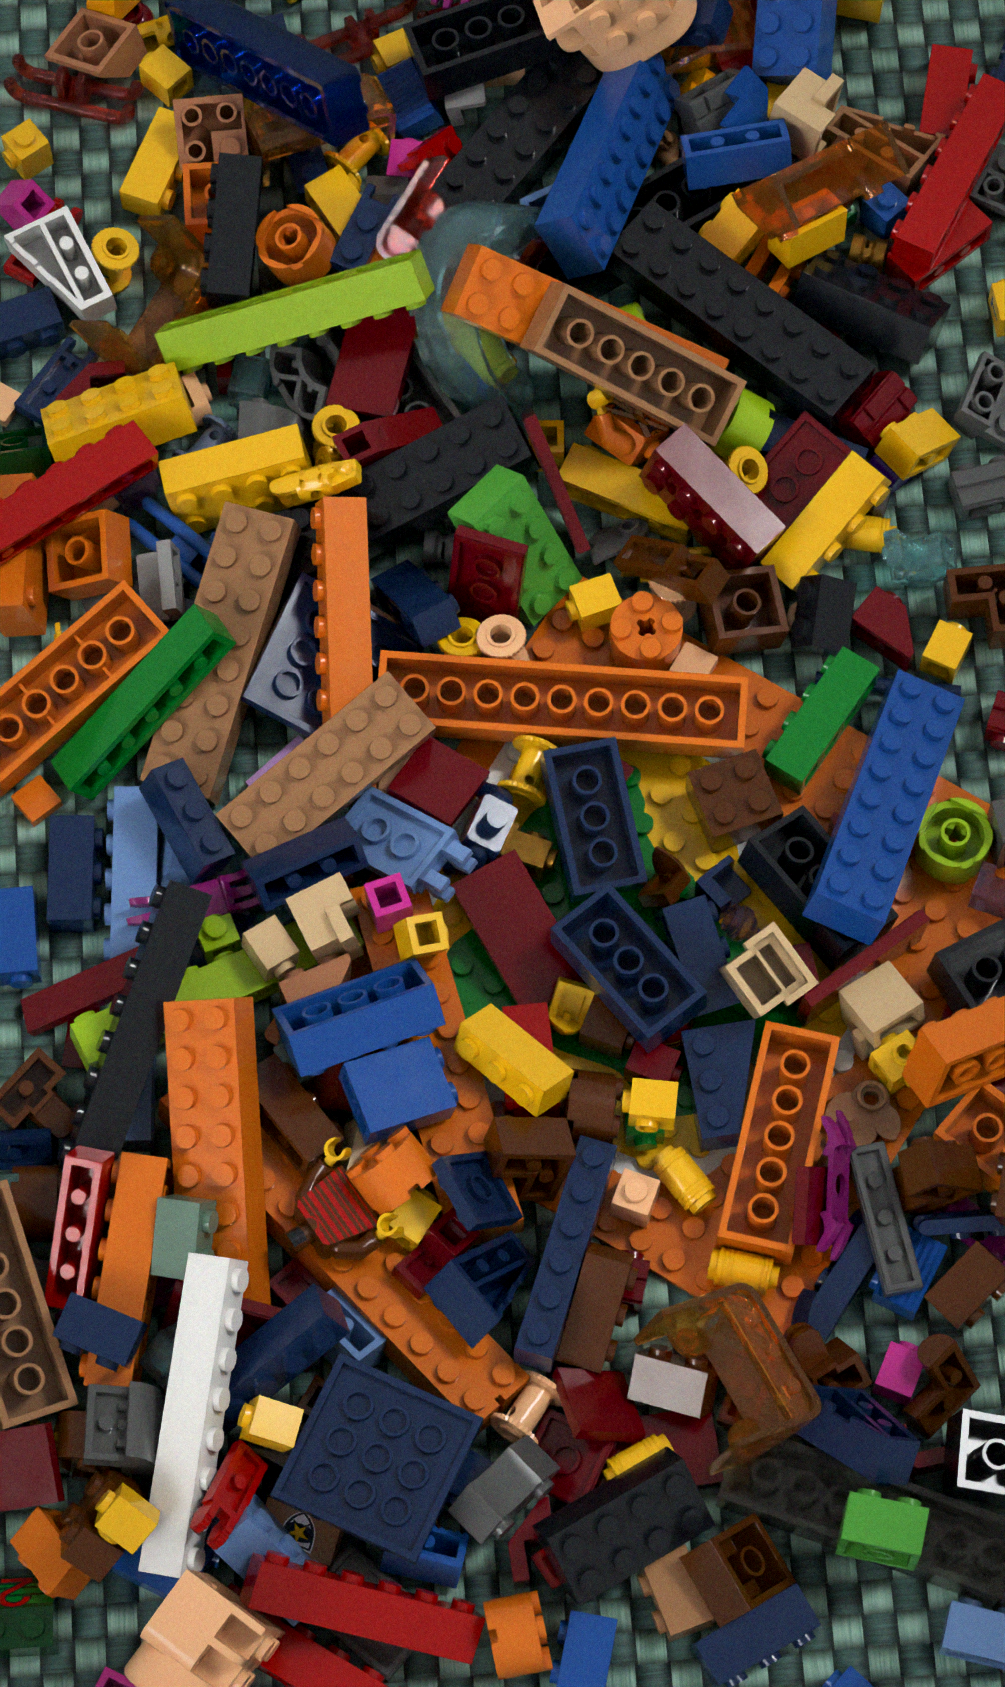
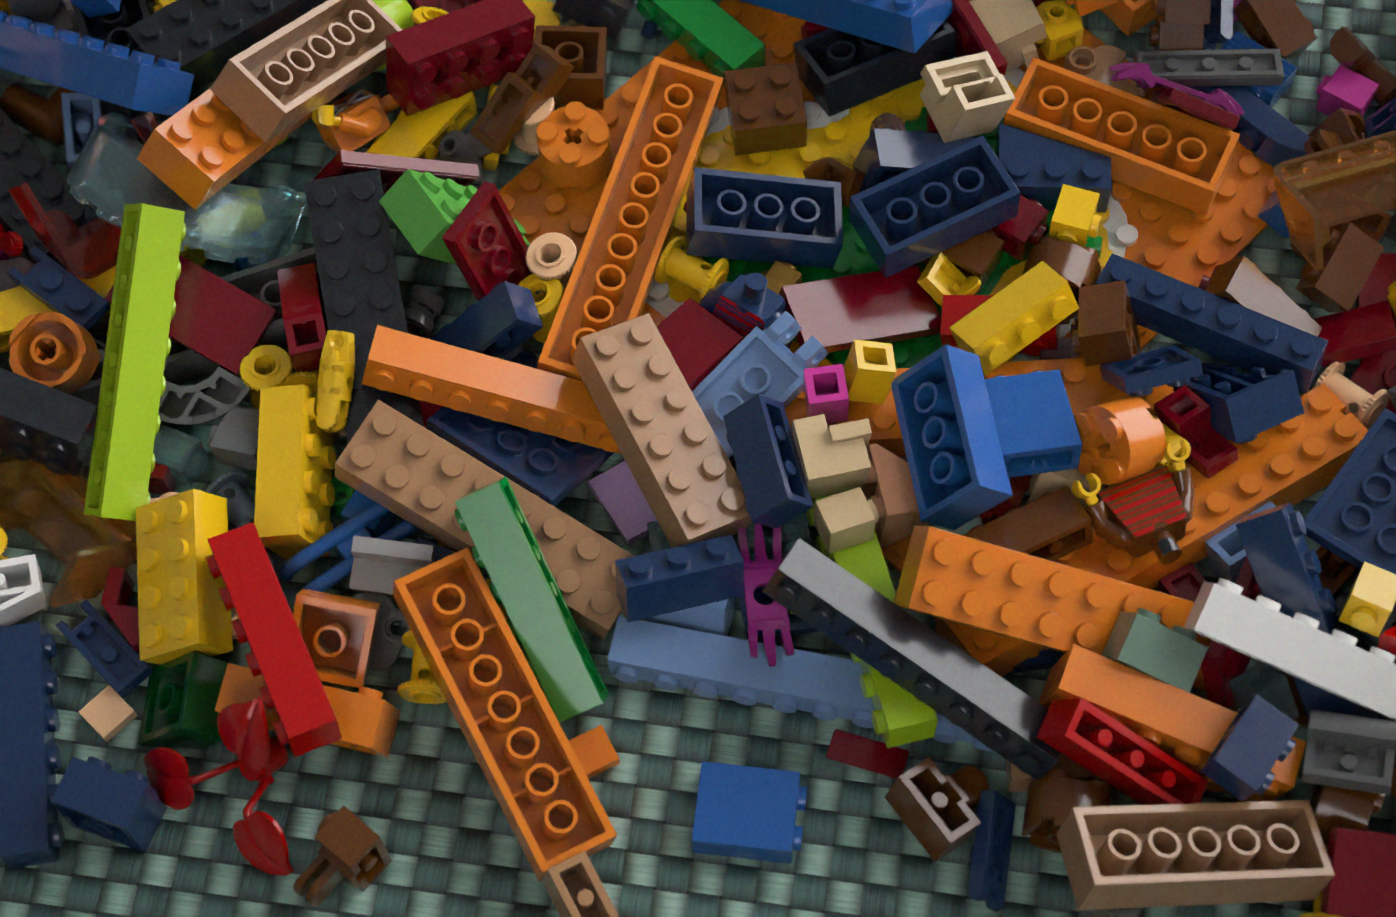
camera: 75 degrees left, 5 degrees down
dark red tile [20,946,139,1036] -> none
dark blue brick [46,815,104,933] -> none
yellow brick [565,573,622,632] -> none
light nougat brick [610,1168,661,1228] -> none
yellow head [652,1145,718,1215] -> none
light nougat tile [669,641,718,674] -> none
dark blue panel [694,855,751,920] -> none
yellow head [707,1246,780,1296] -> none

